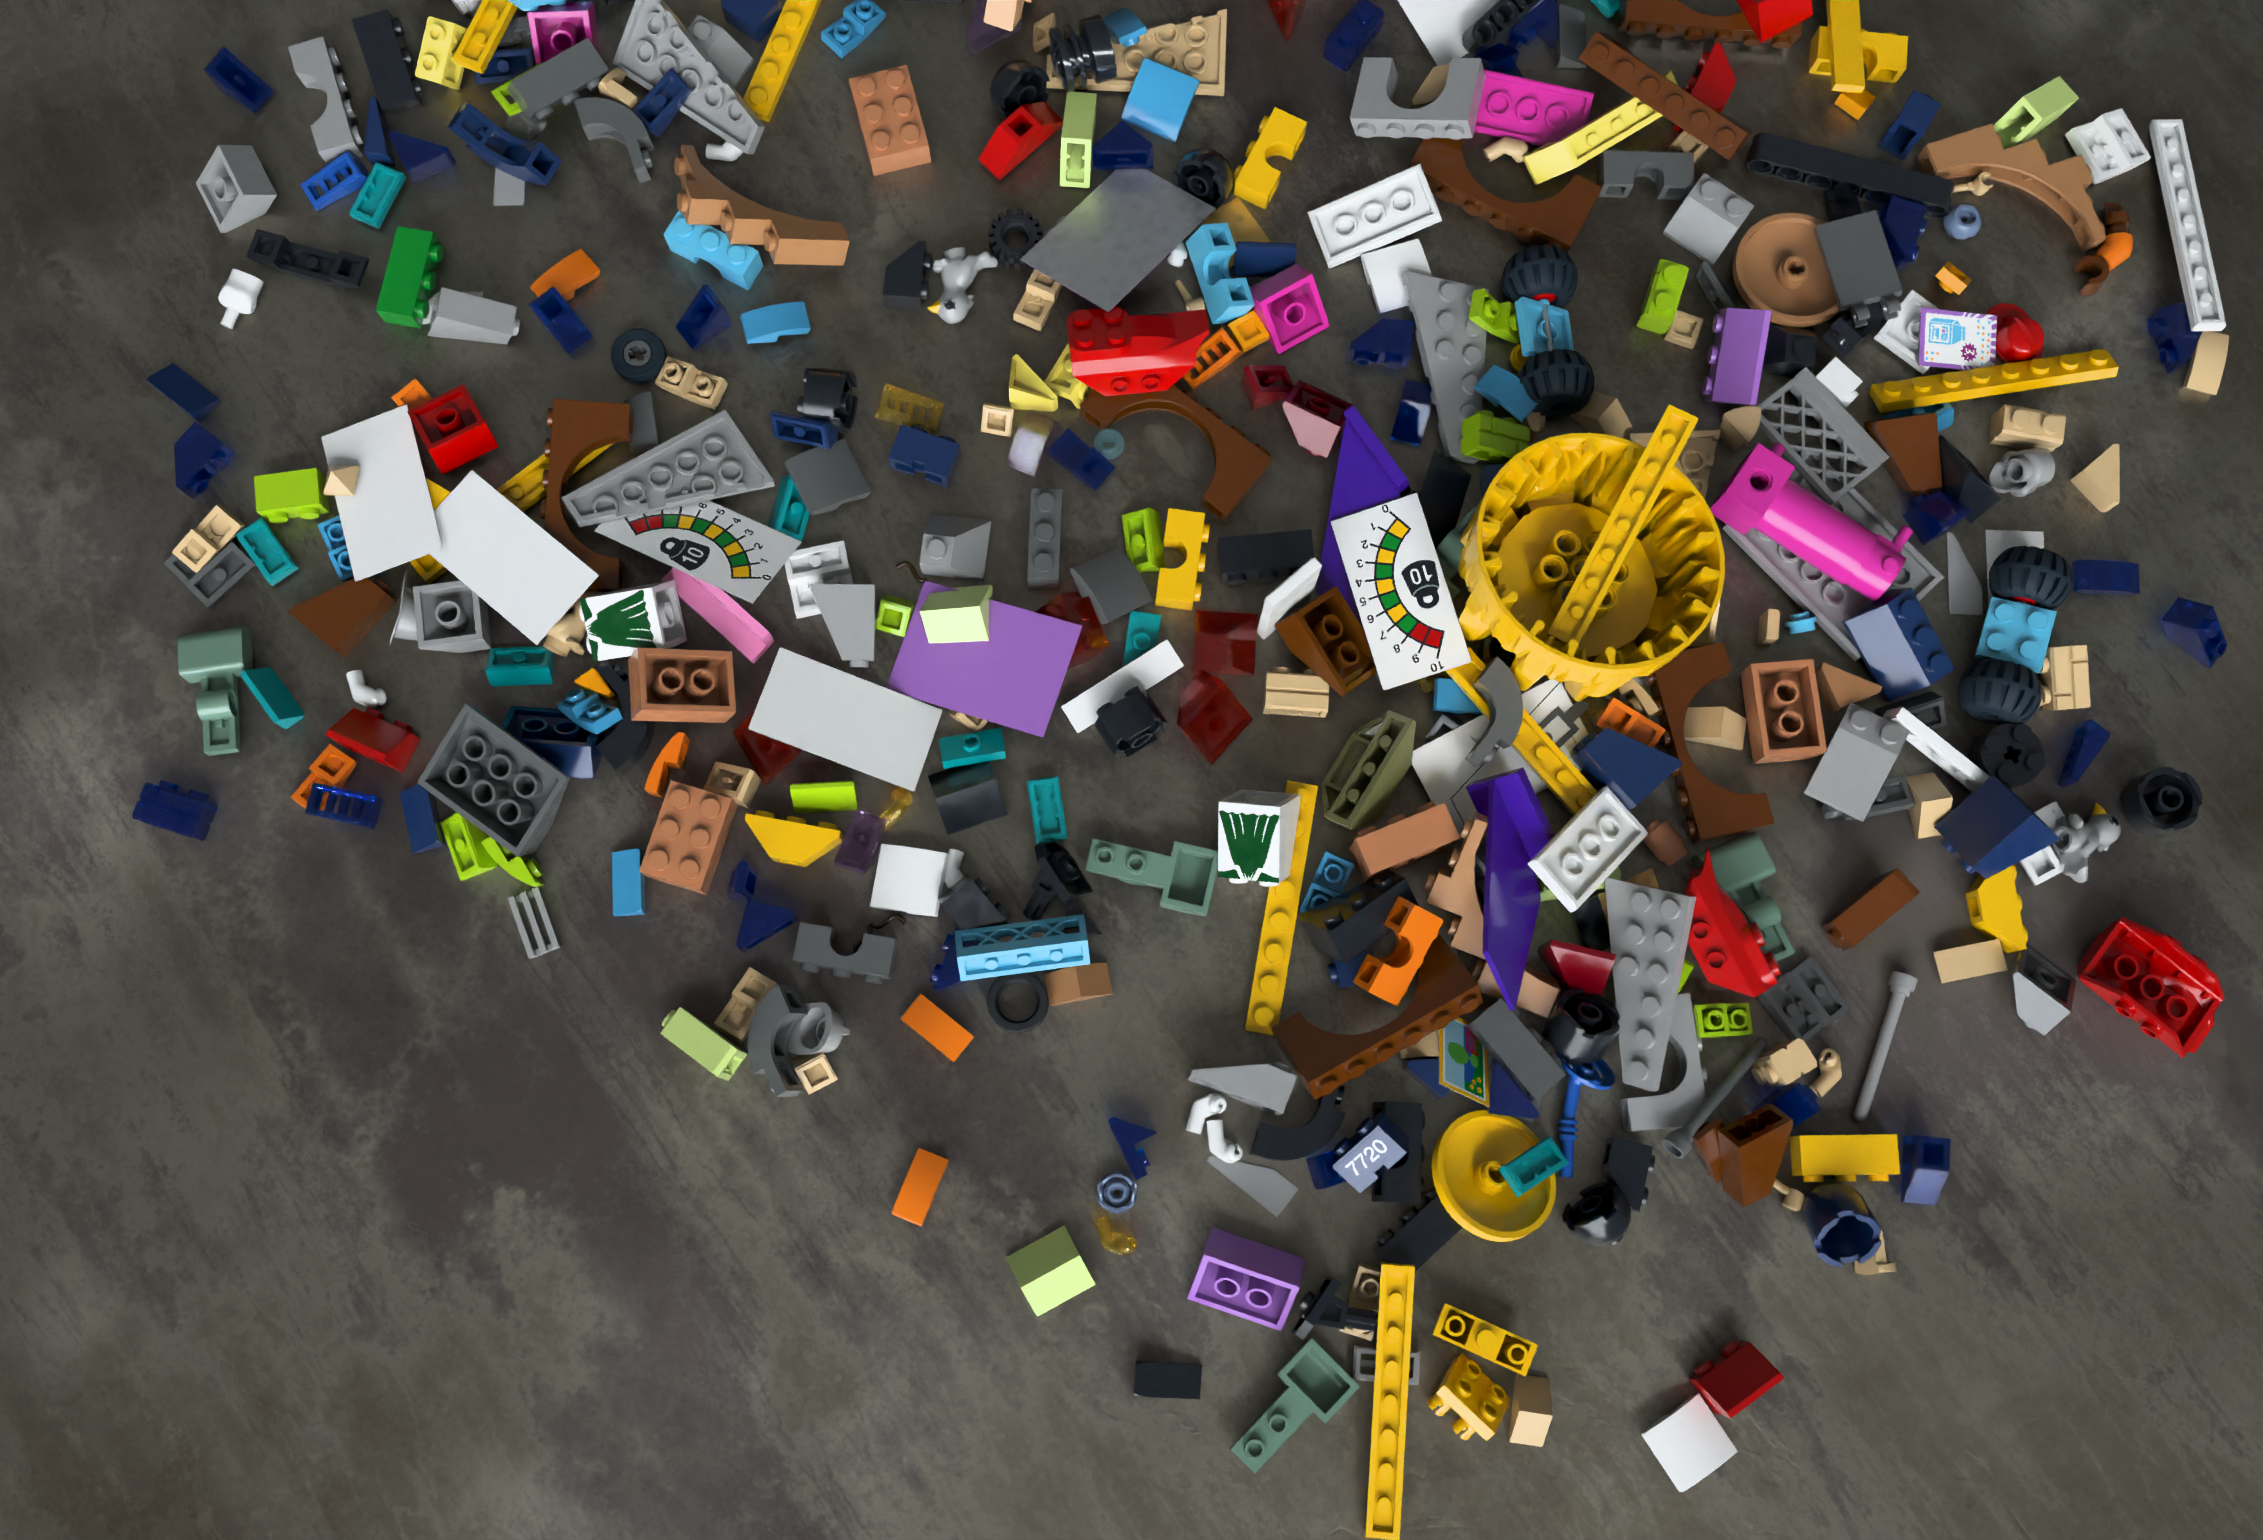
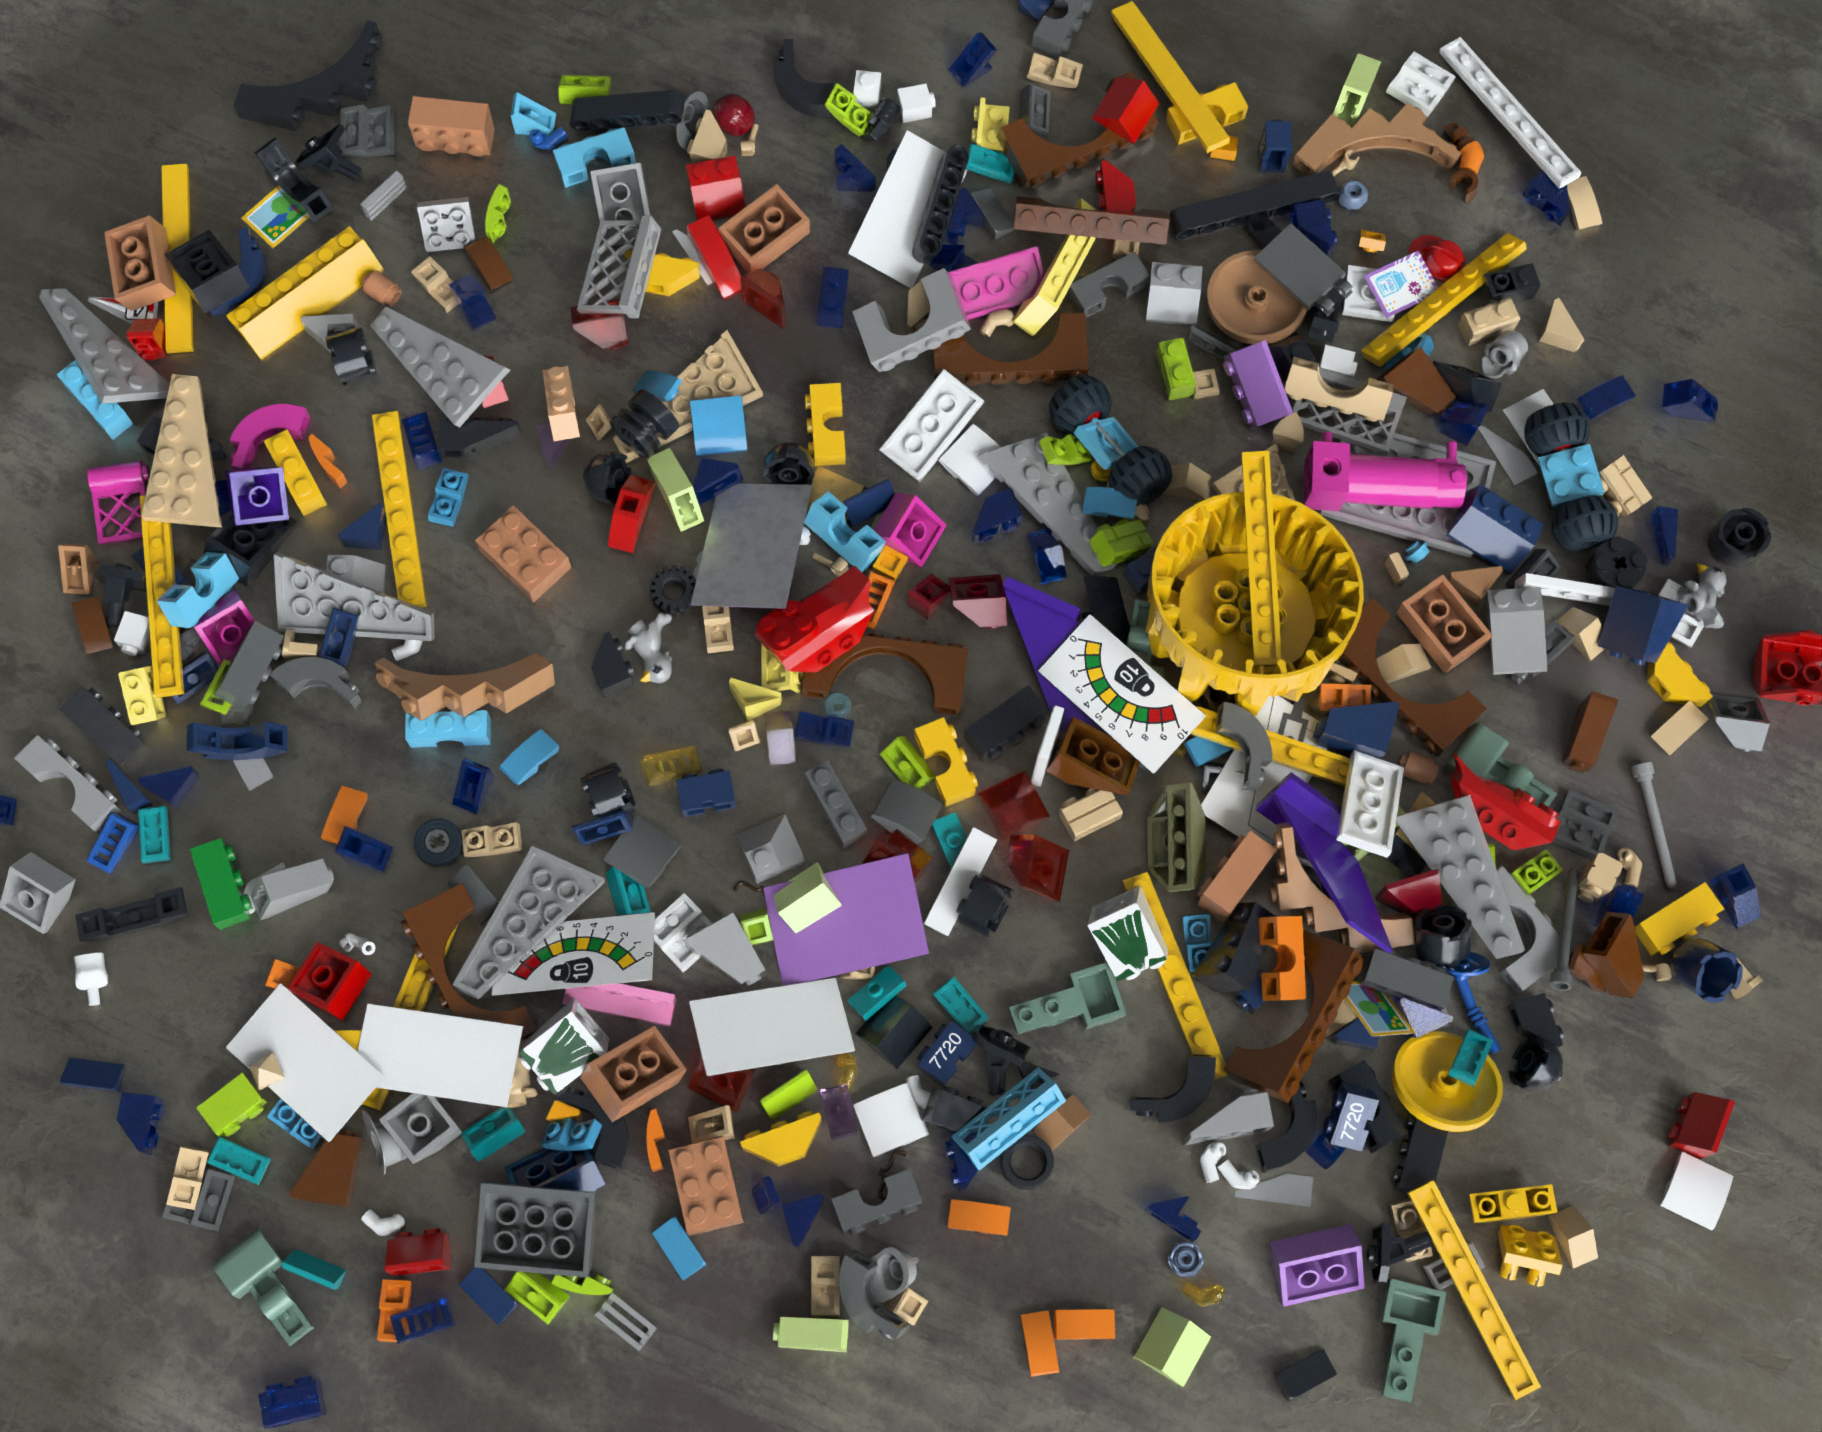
camera: 30 degrees left, 5 degrees down
none -> white arm [339,933,375,955]
none -> dark blue brick [917,1021,977,1088]
none -> orange slope [1054,1309,1115,1340]
none -> black arch [1131,1054,1216,1123]
none -> tan arch [1284,357,1394,421]
none -> black slope [1484,263,1541,303]

